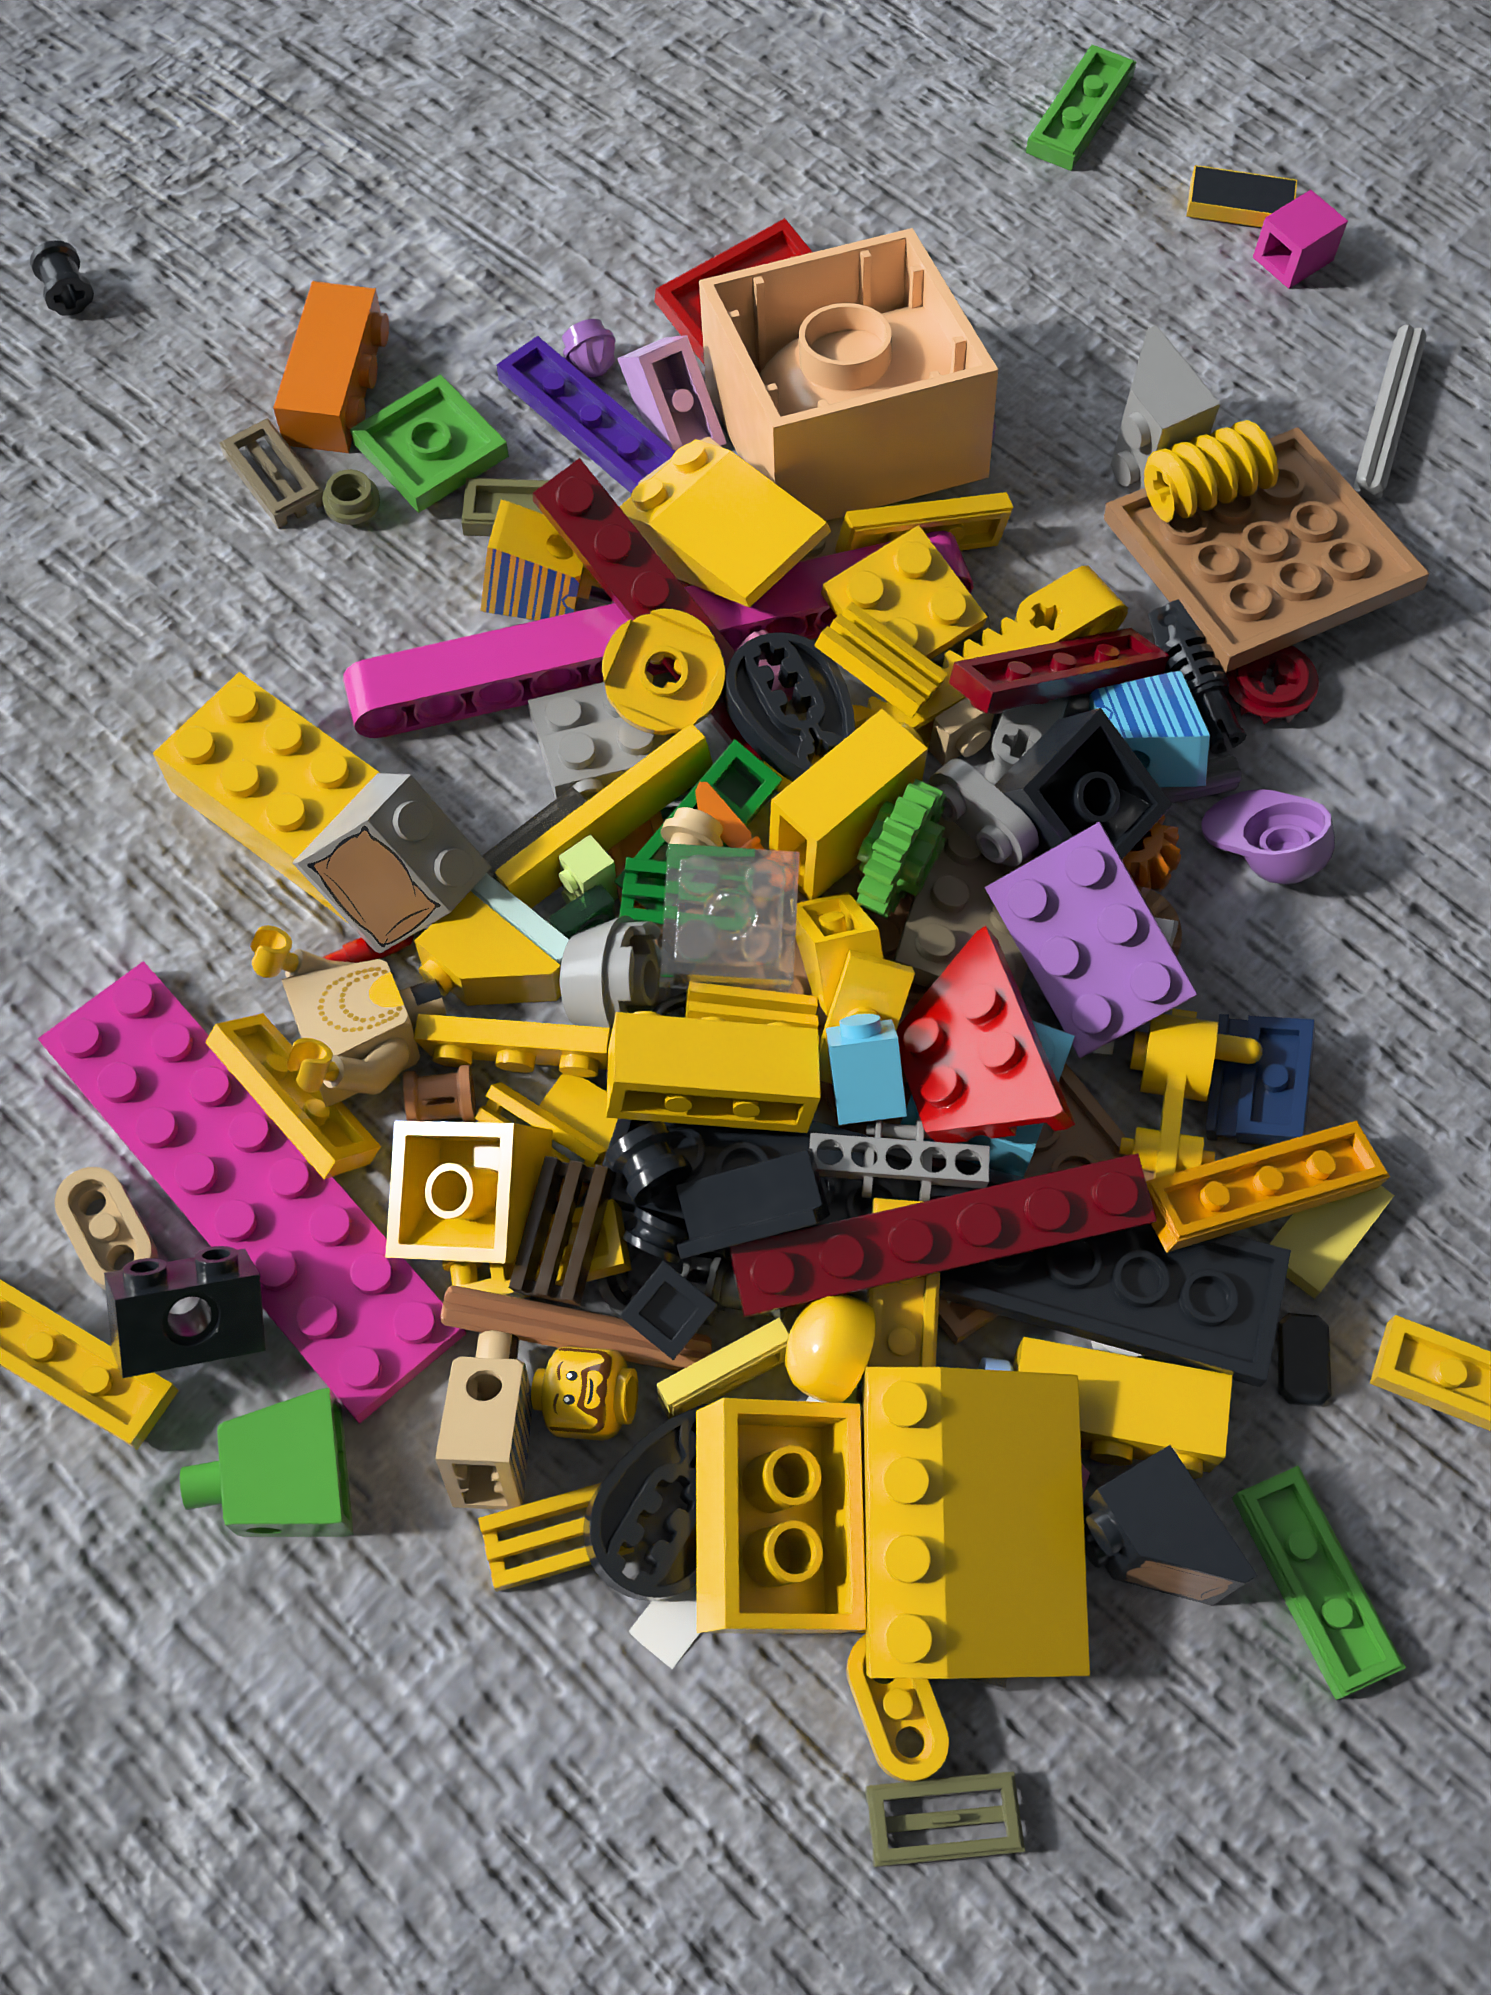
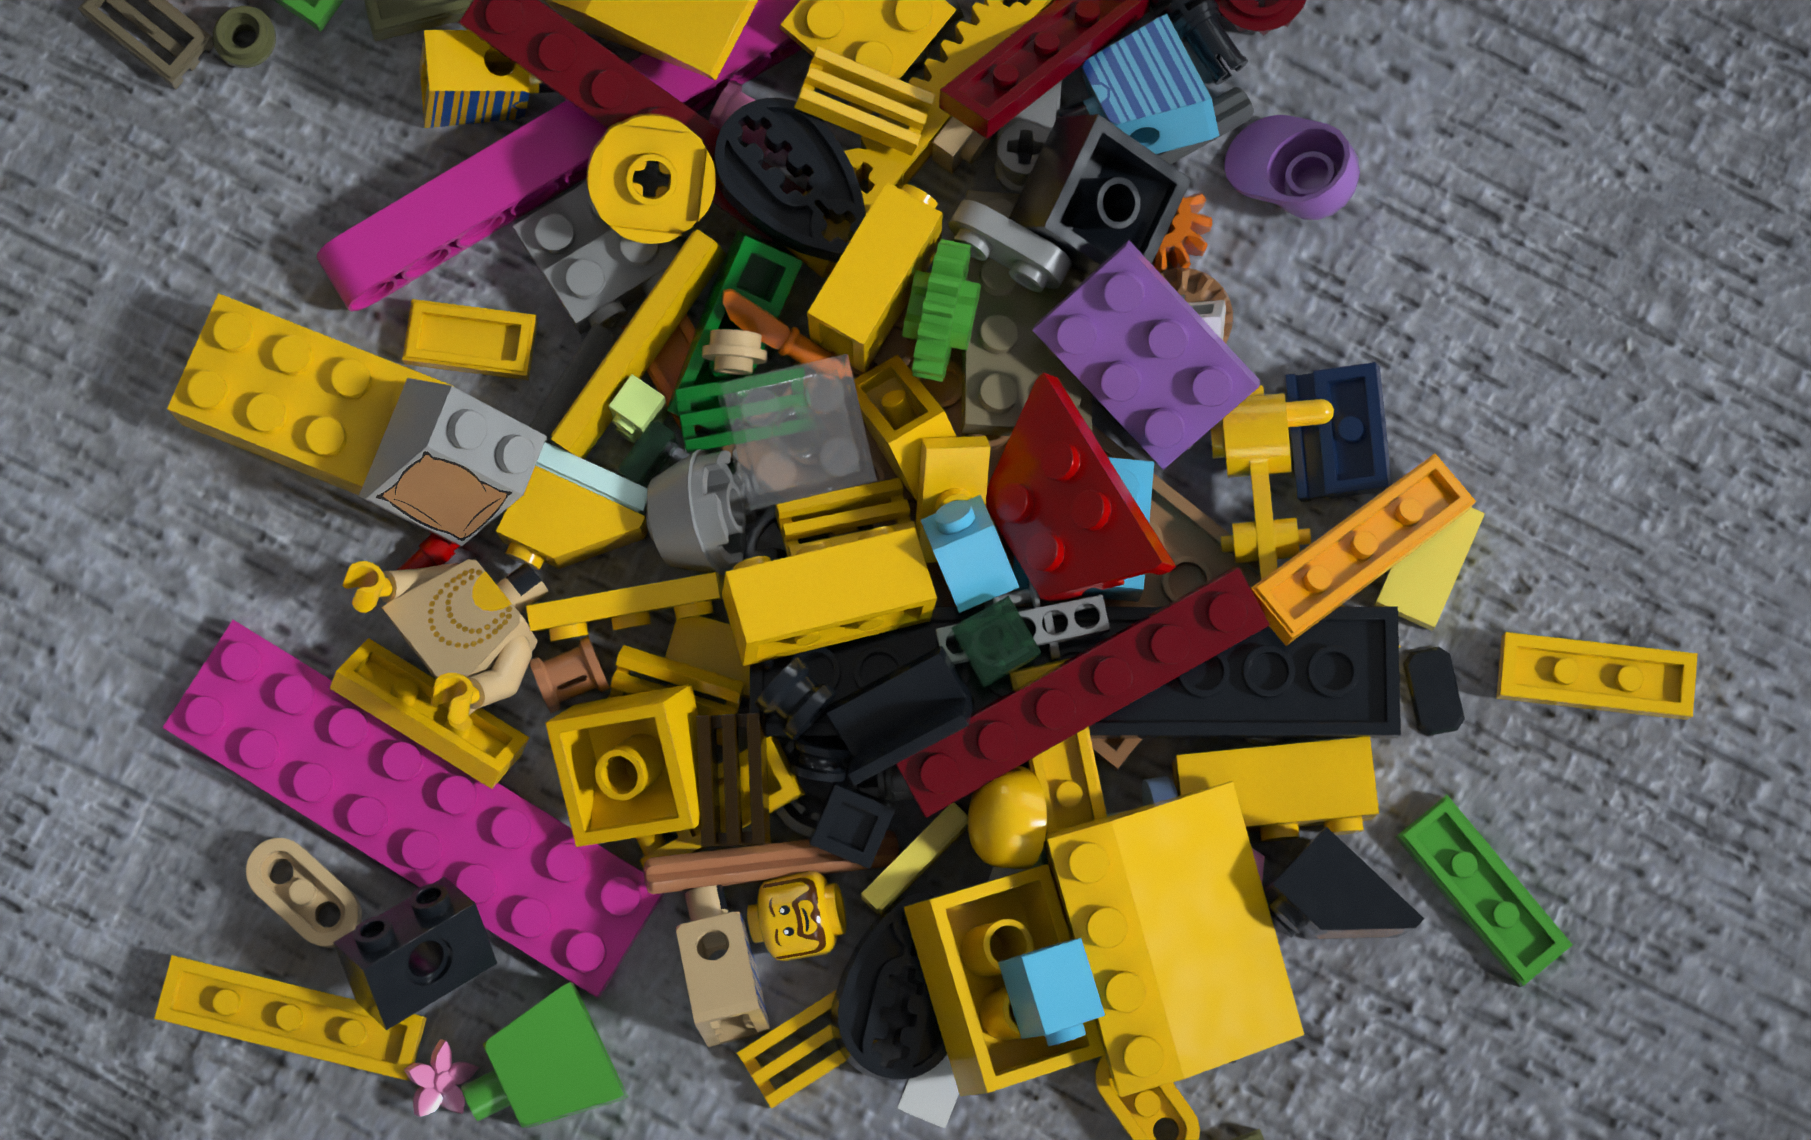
camera: 15 degrees left, 15 degrees up
none -> yellow tile [402,299,538,380]
none -> bright pink plant [404,1039,479,1117]
none -> clear green tile [951,596,1041,687]
none -> medium azure brick [998,938,1105,1046]

